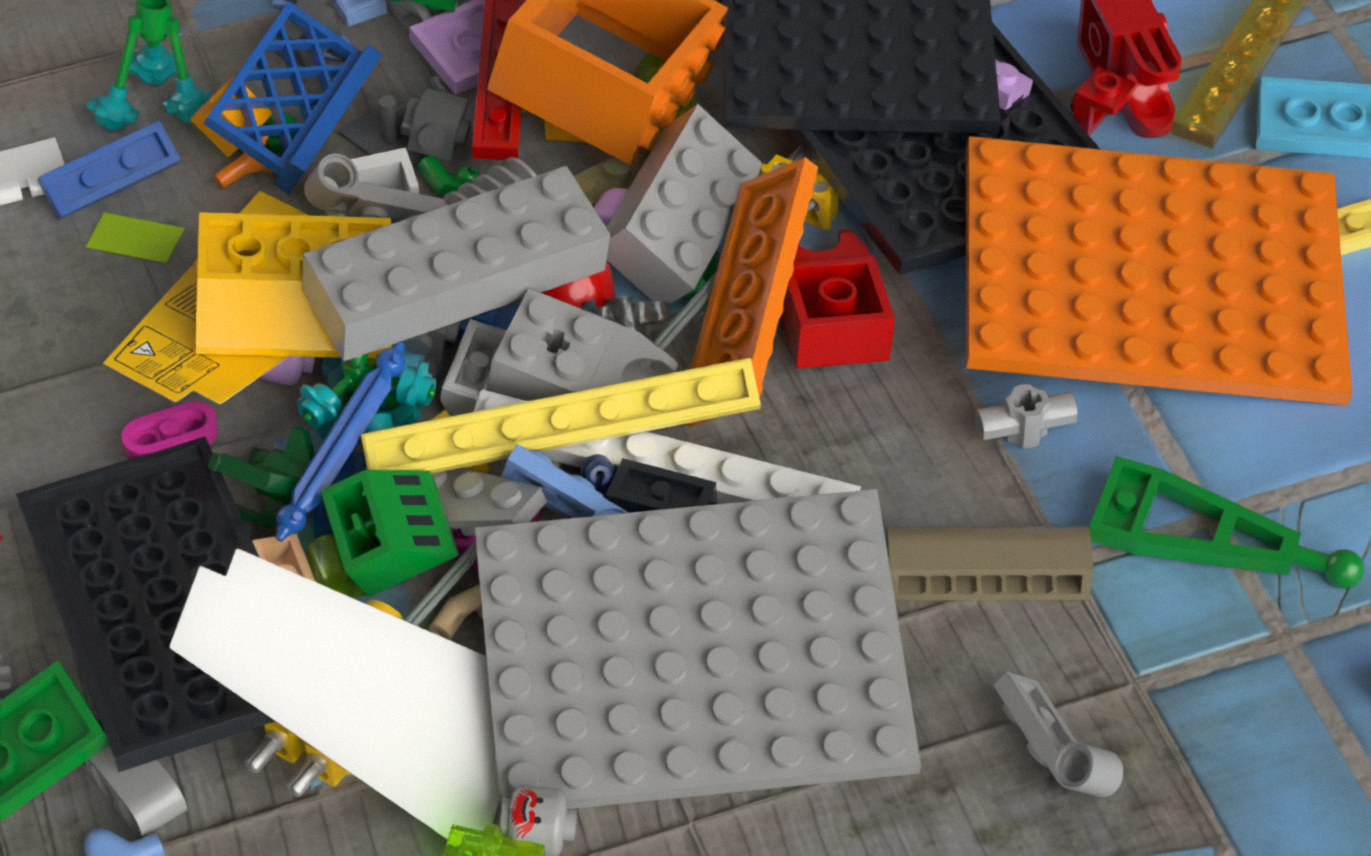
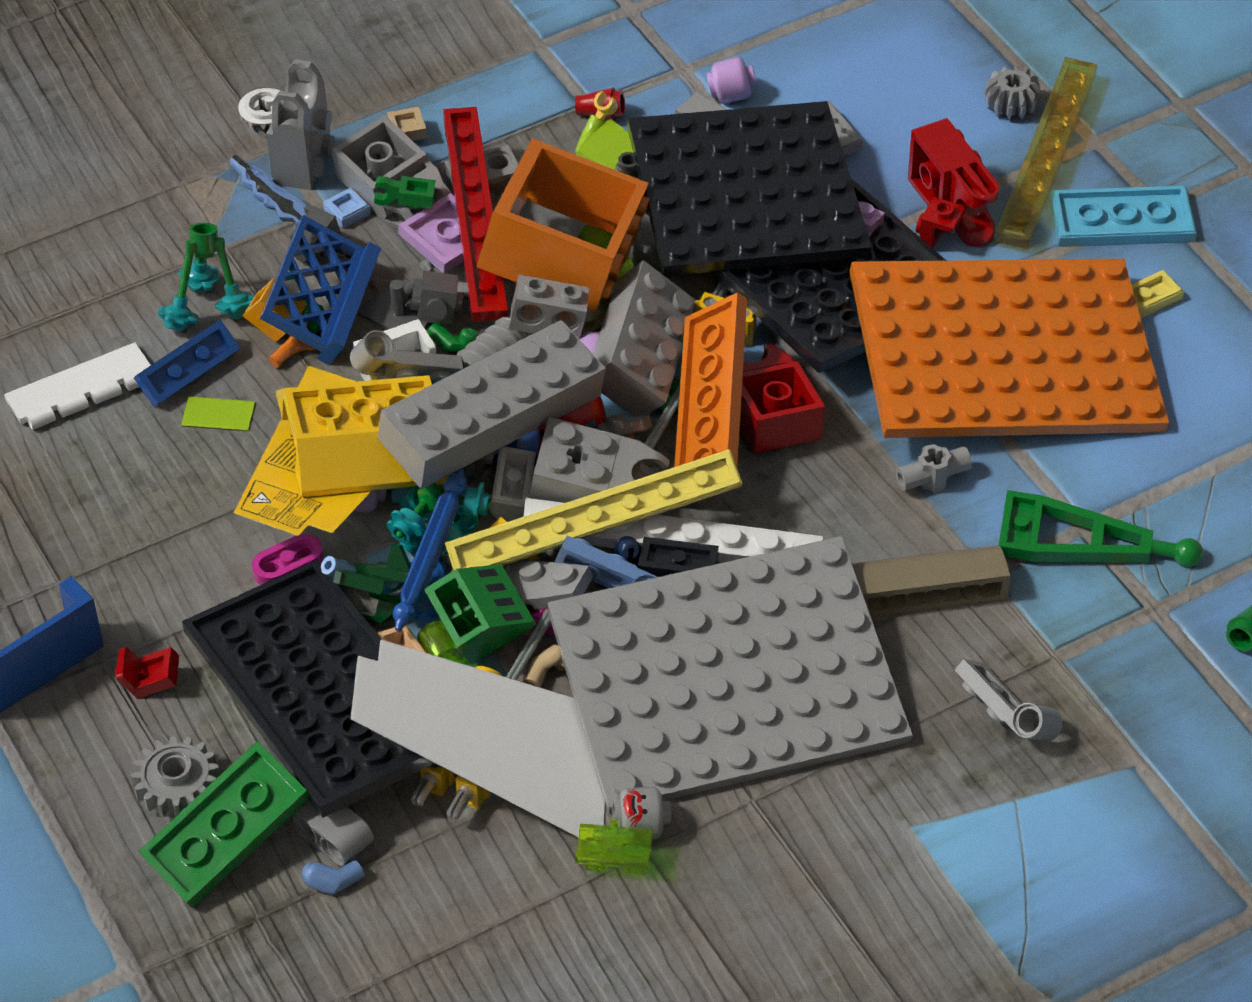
camera: 10 degrees left, 0 degrees up
none -> light blue arm [321,556,357,586]
none -> light grey brick [509,274,589,339]

